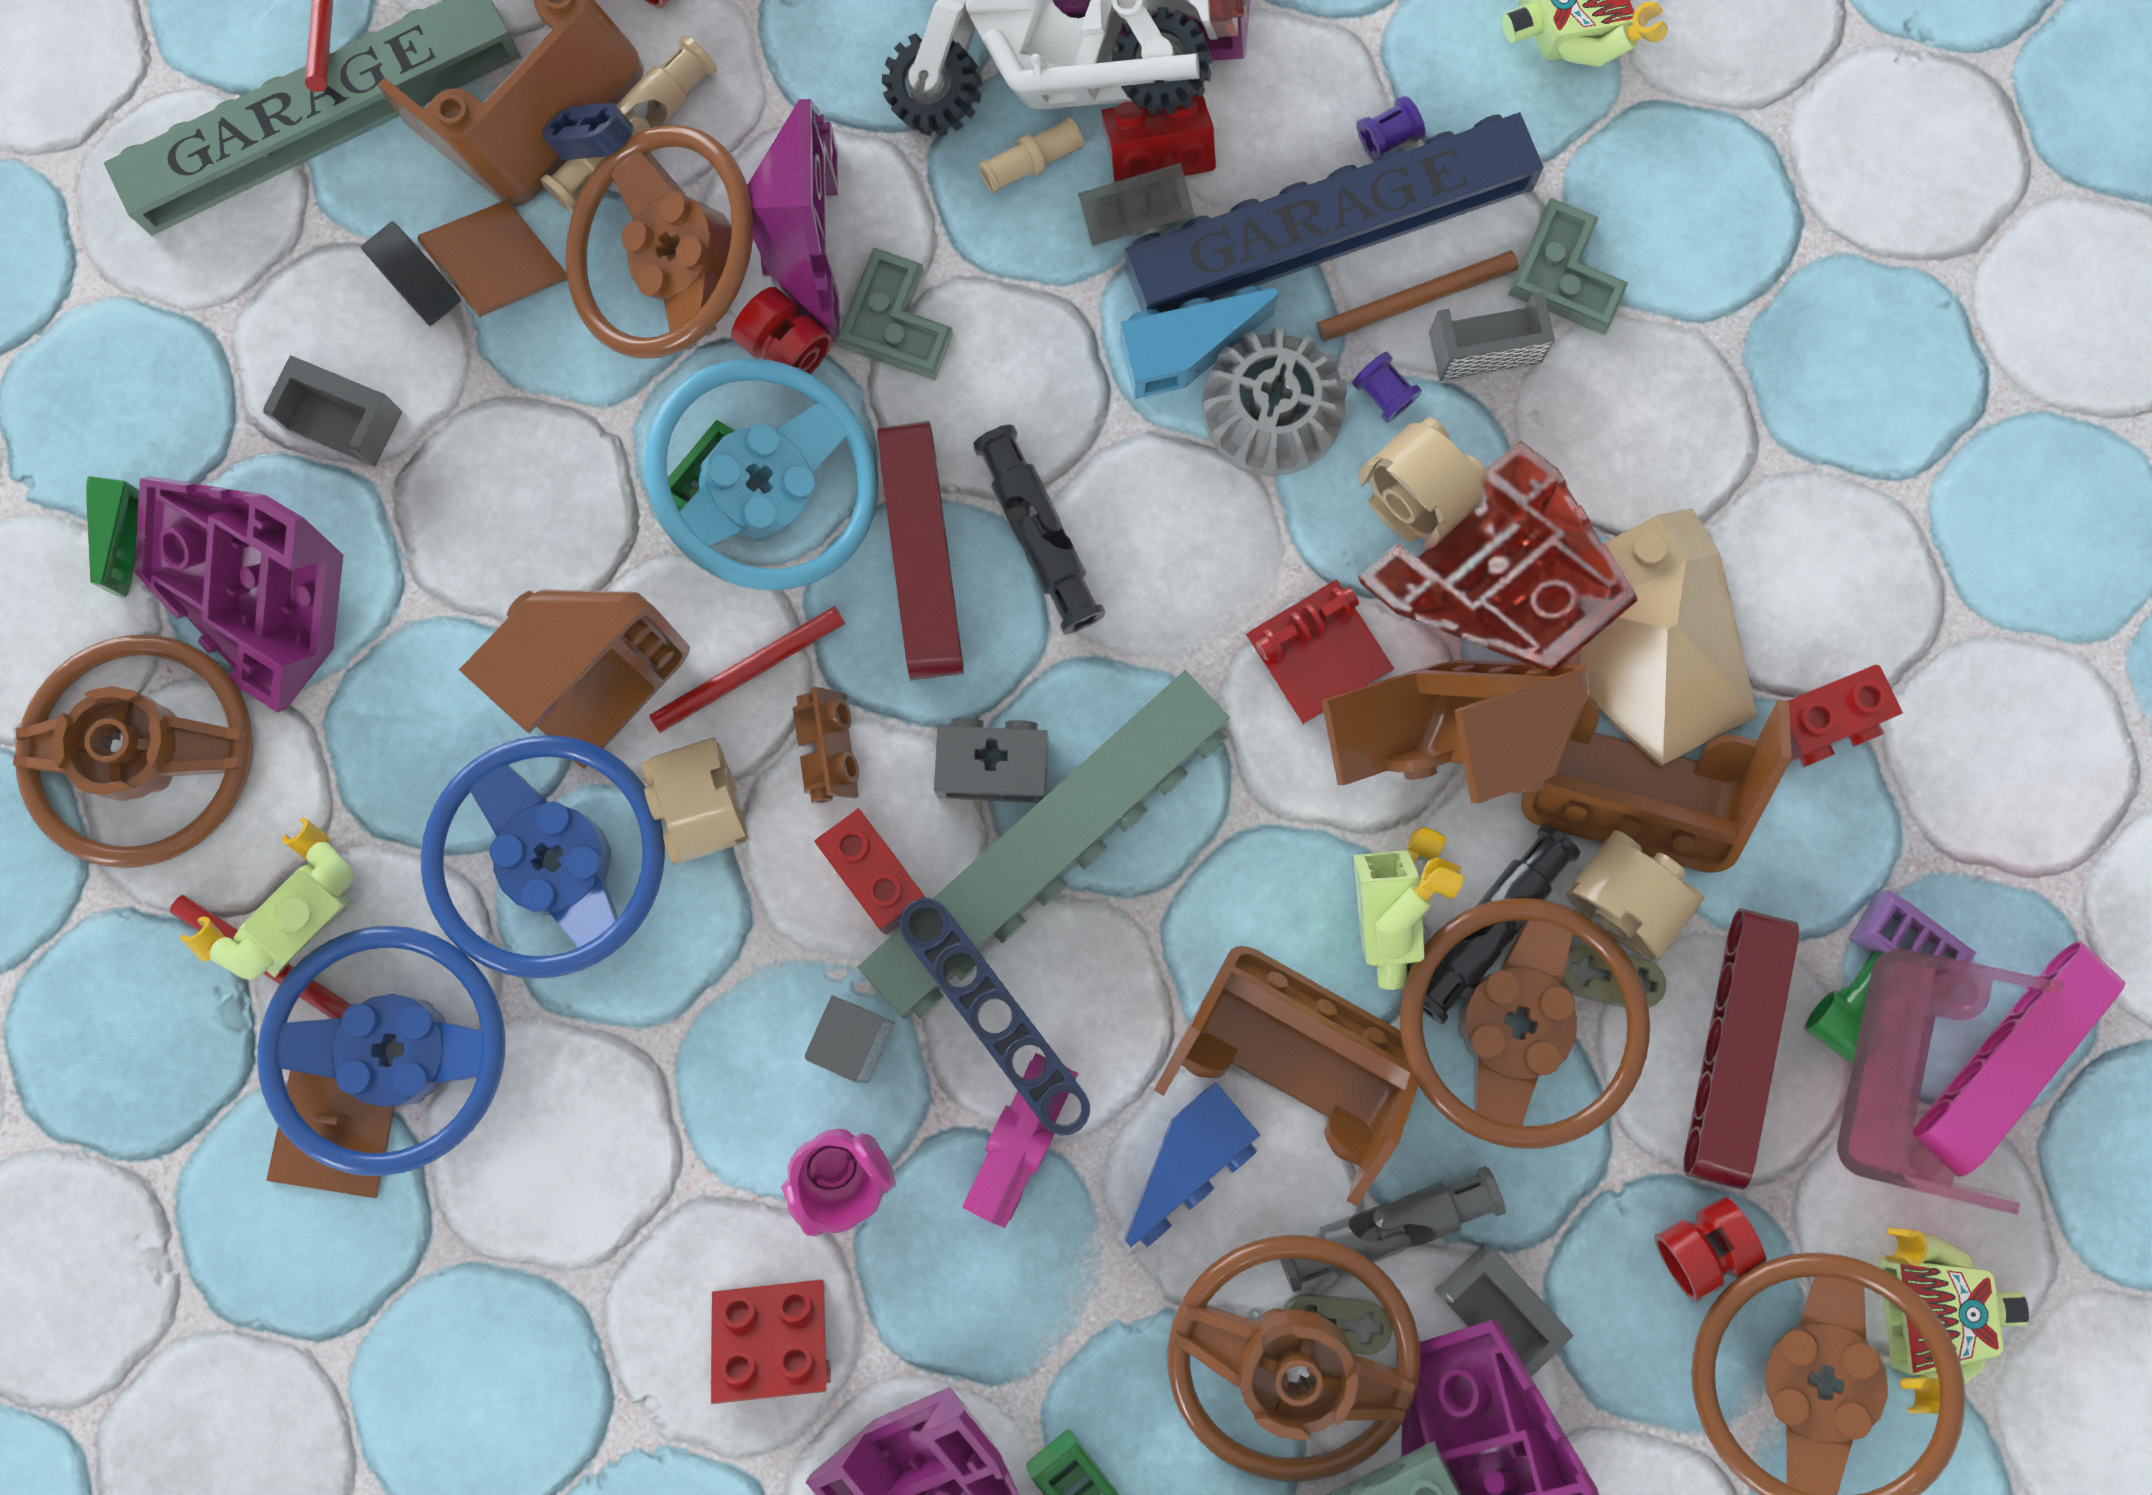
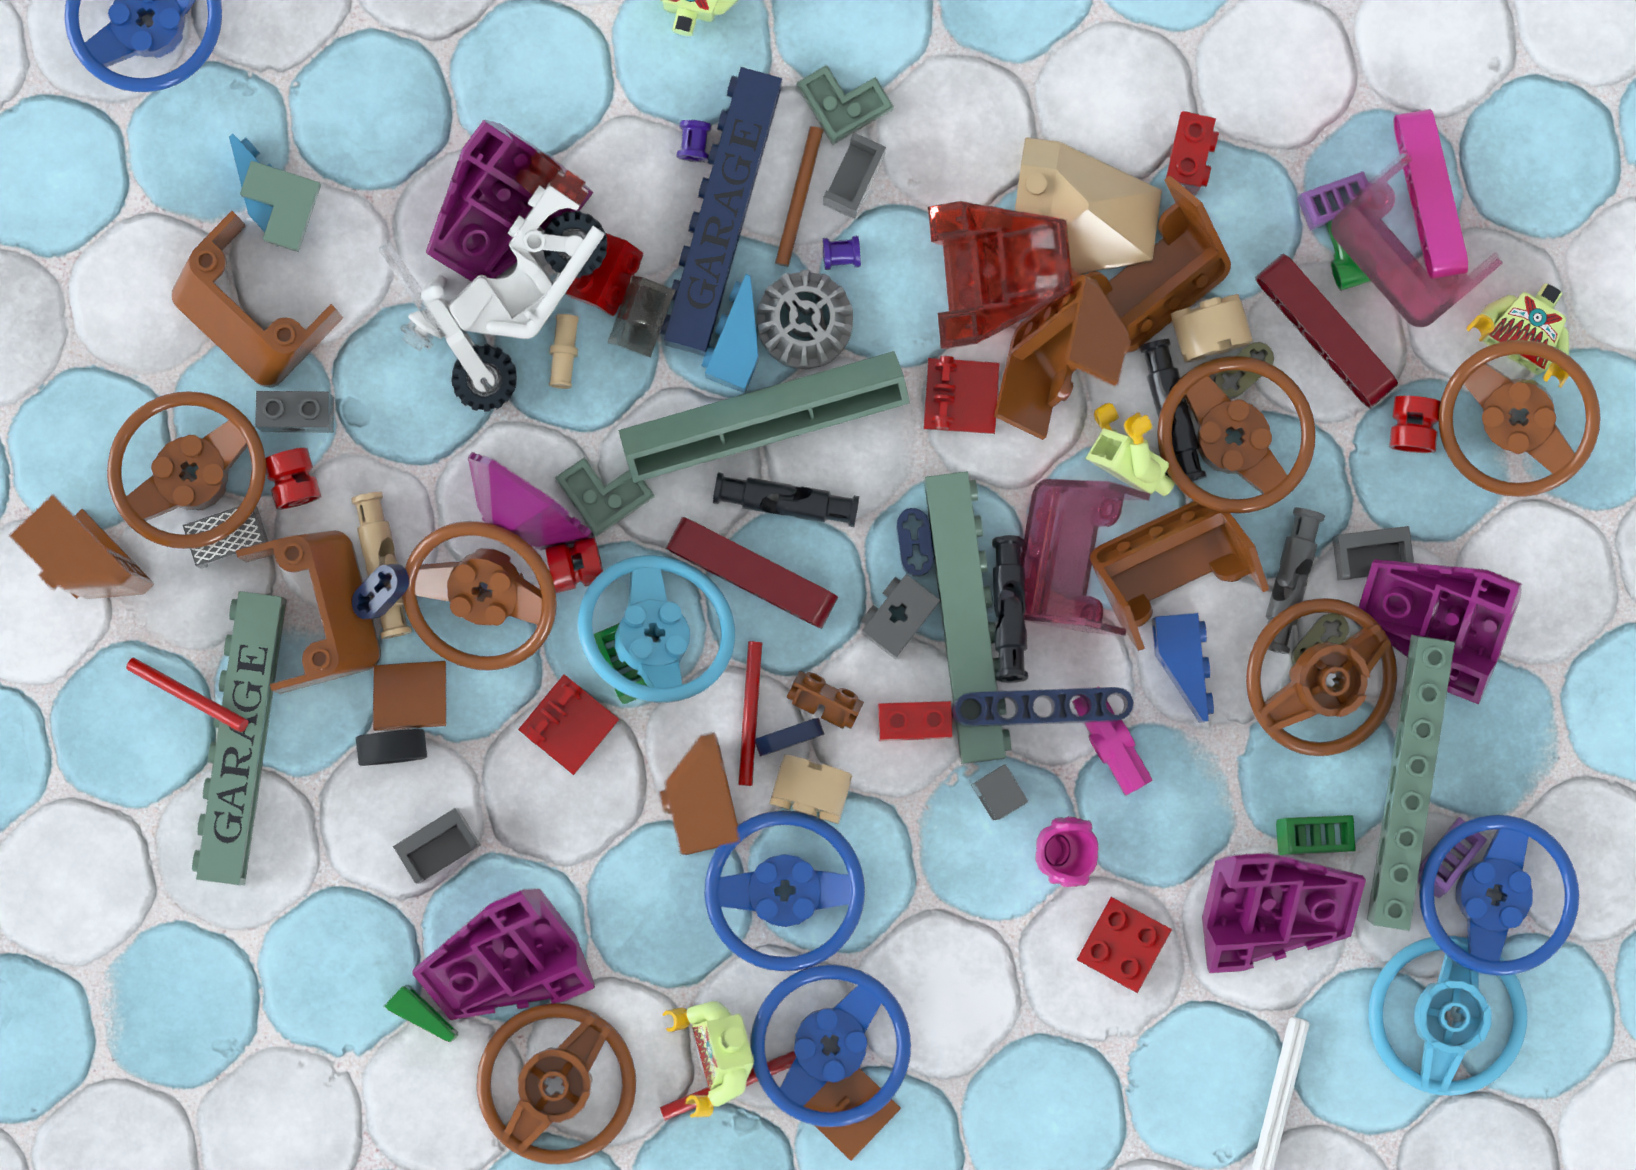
camera: 65 degrees left, 5 degrees up
tan brick [1358,417,1488,549] -> none
none -> red hinge [518,674,620,775]
none -> sand green brick [618,351,910,483]
none -> dark blue beam [754,717,825,757]
none -> dark blue beam [896,508,934,577]
none -> black piece [992,535,1028,683]
none -> clear pink windscreen [1014,479,1150,636]

